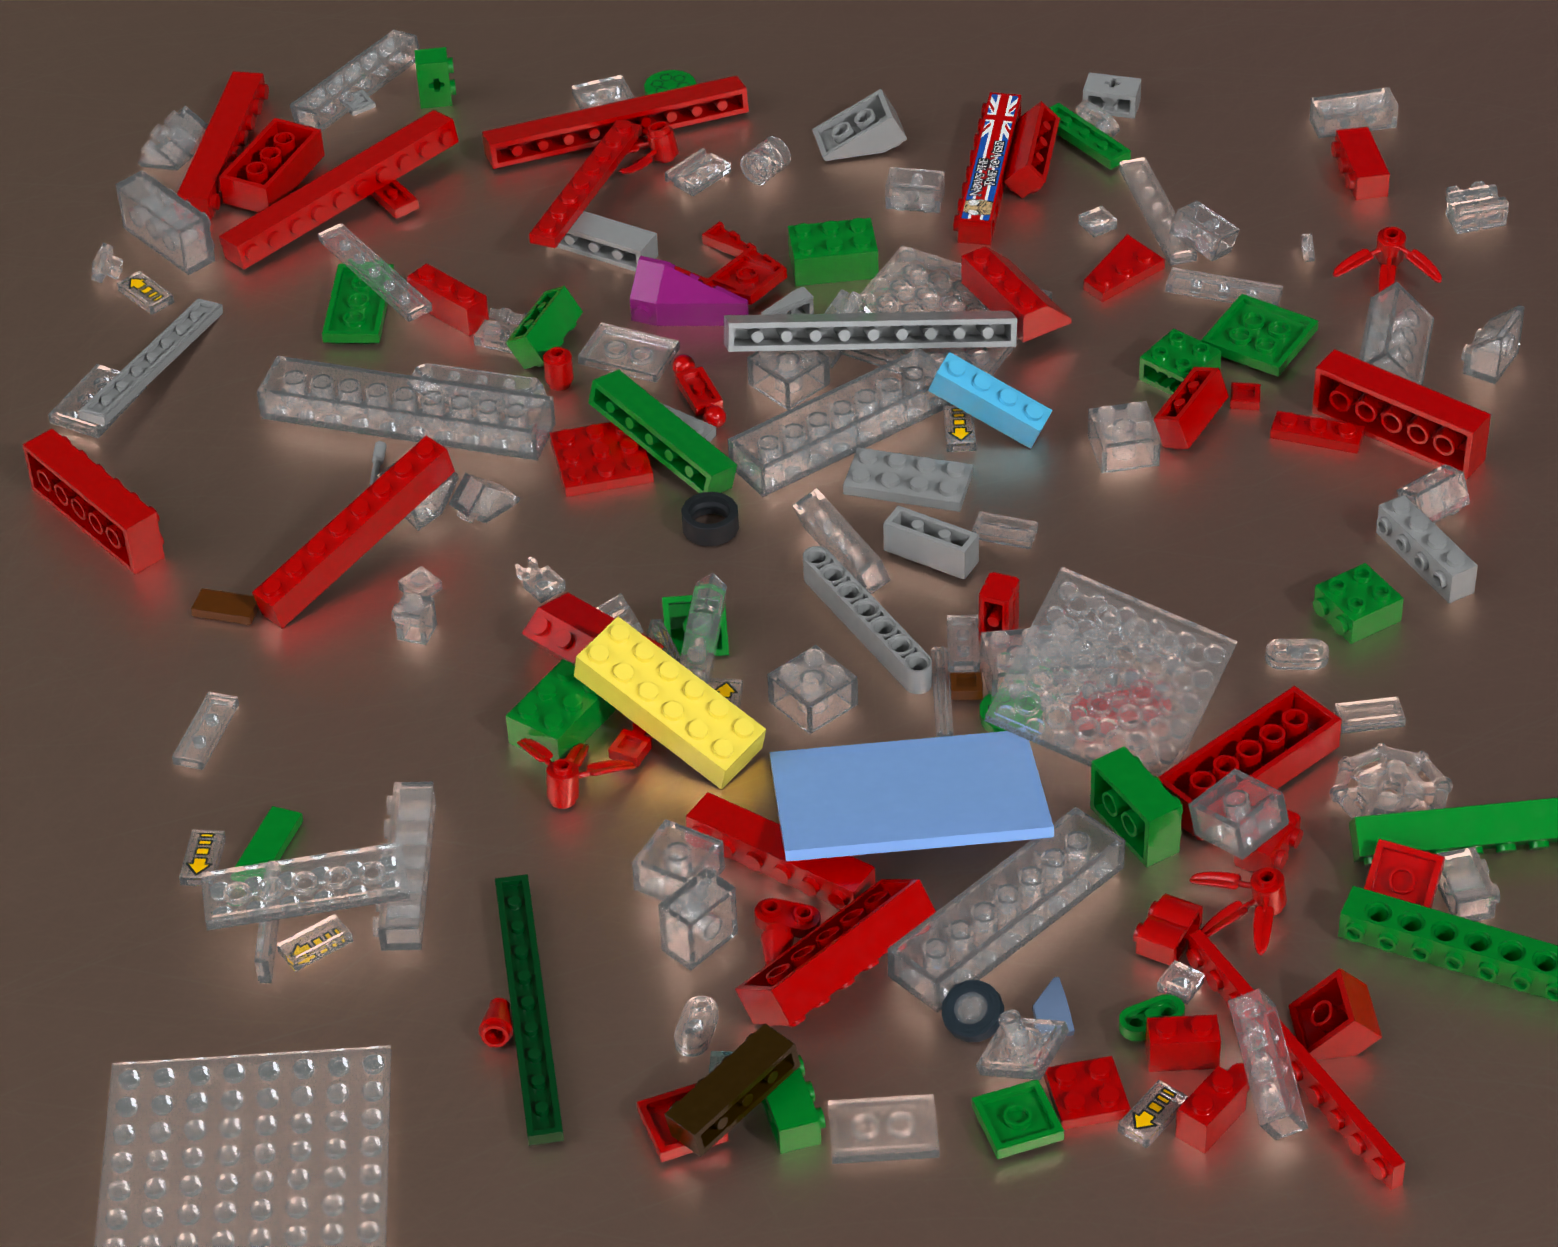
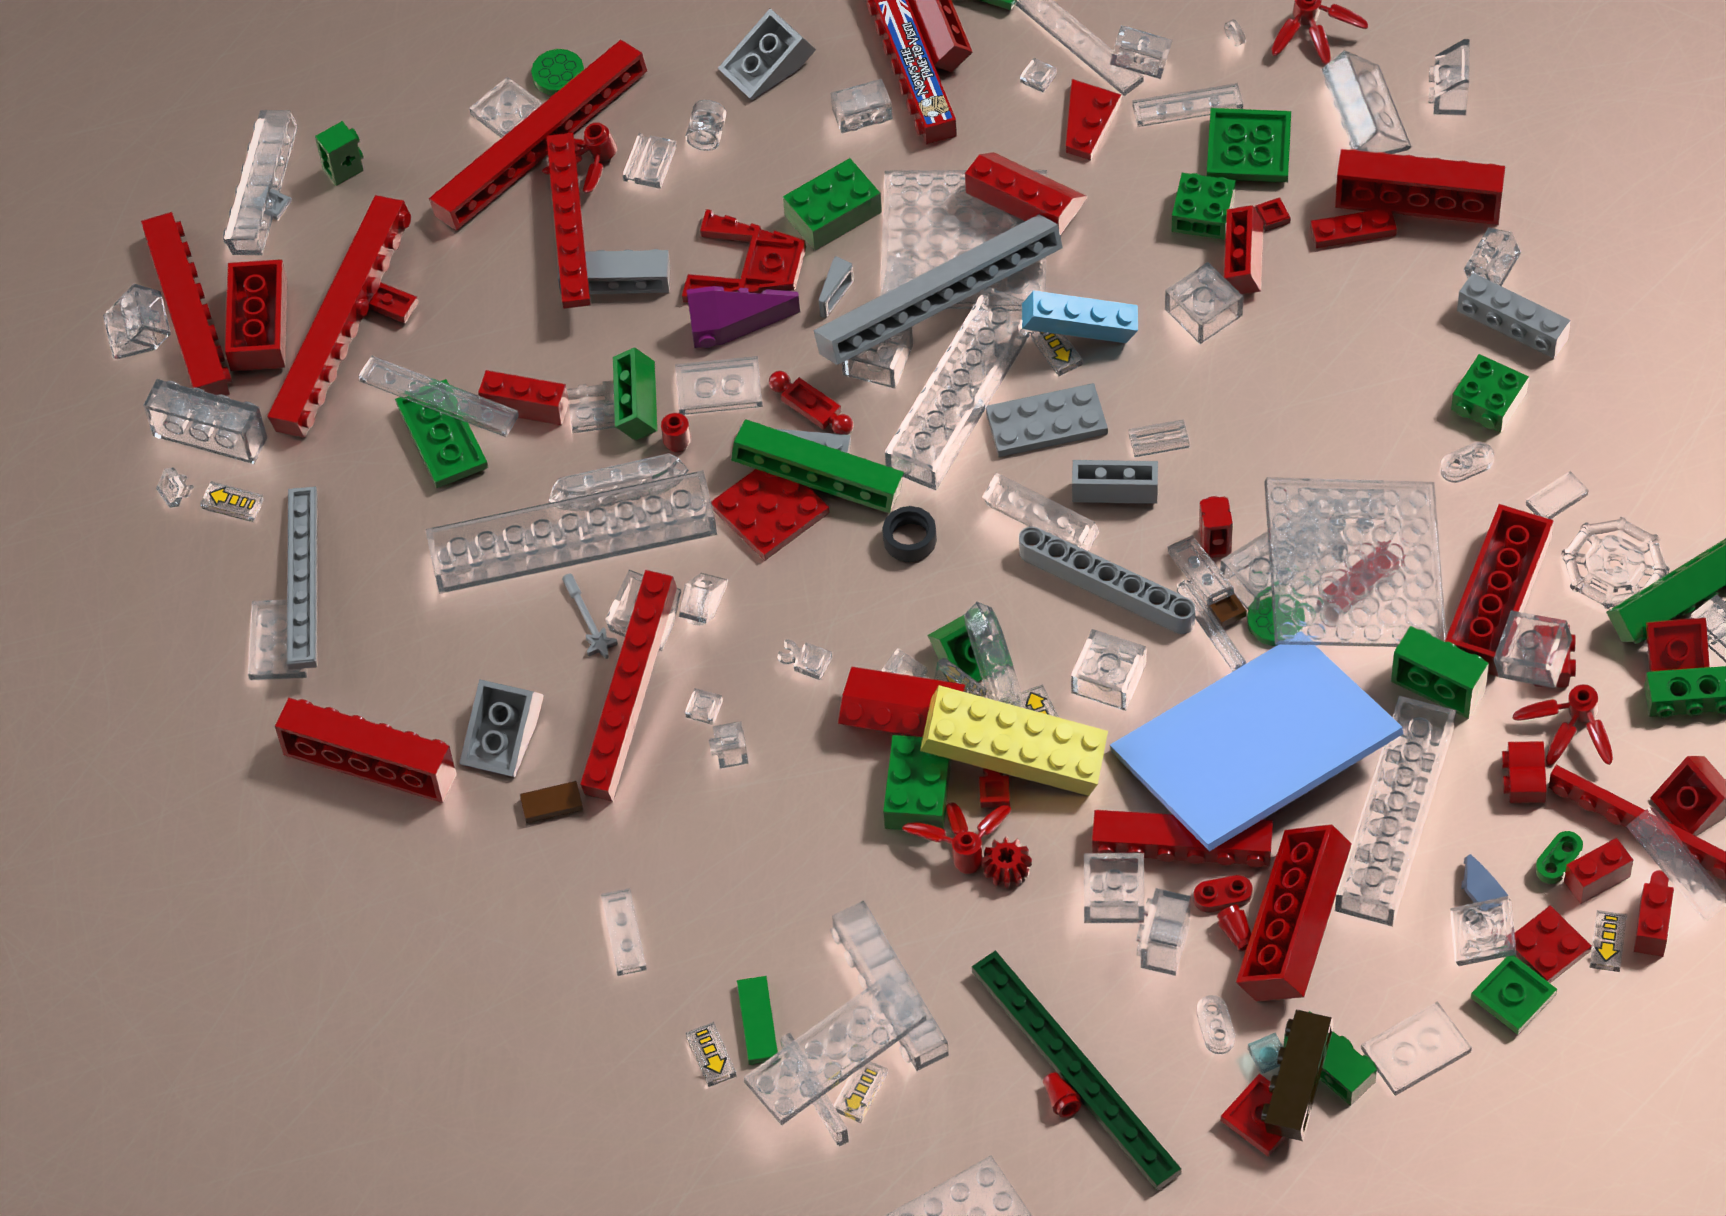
camera: 25 degrees left, 15 degrees up
black wheel [942,980,1004,1042] -> none
clear plate [1157,960,1205,1005] -> none
none -> light grey slope [459,679,543,777]
none -> red gear [981,836,1032,889]

